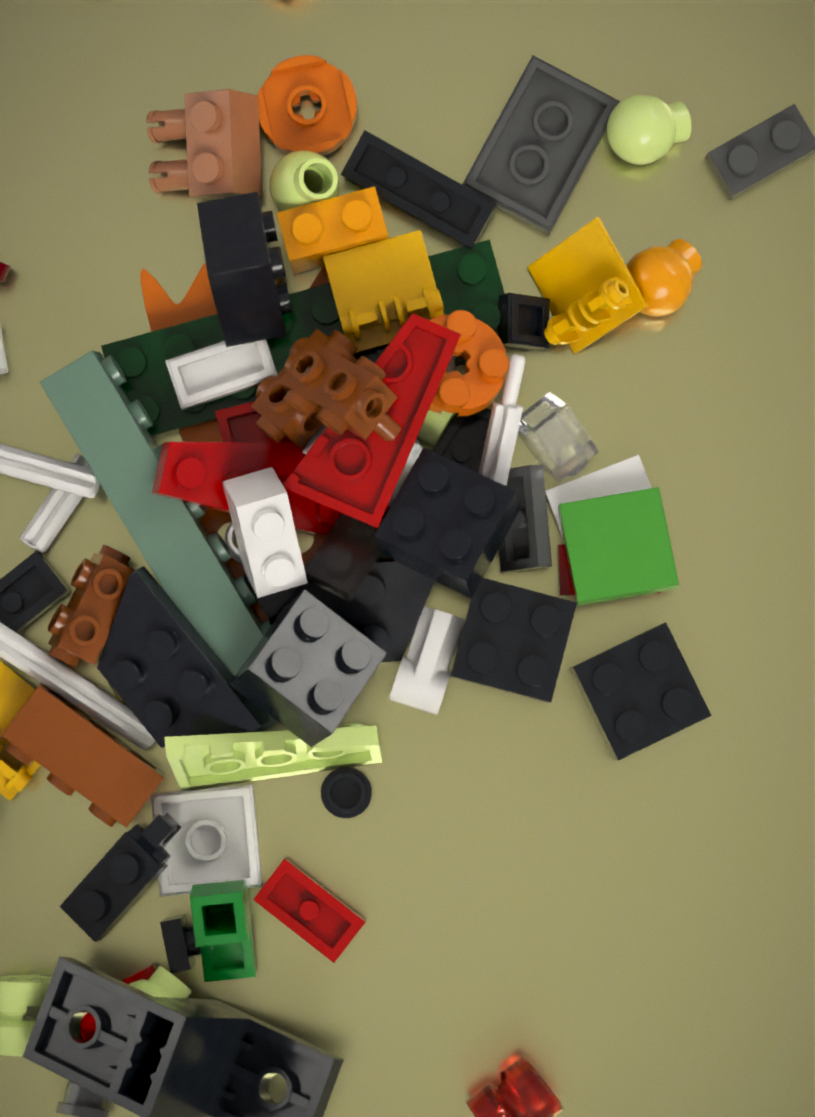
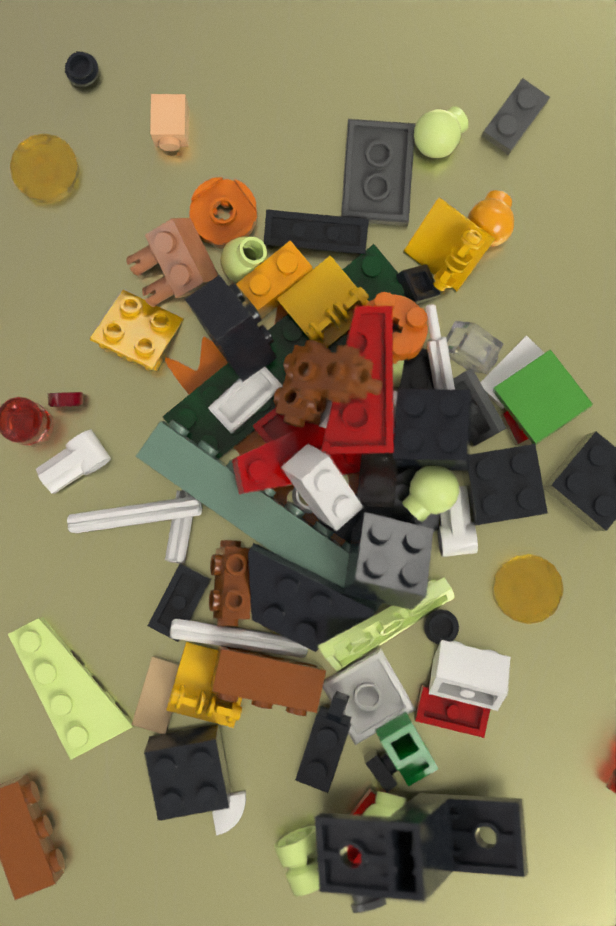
camera: 25 degrees left, 0 degrees up
none -> yellow hinge [90,290,184,371]
none -> yellowish green piece [402,466,459,522]
none -> white brick [428,640,511,711]
none -> clear yellow tile [492,554,564,624]

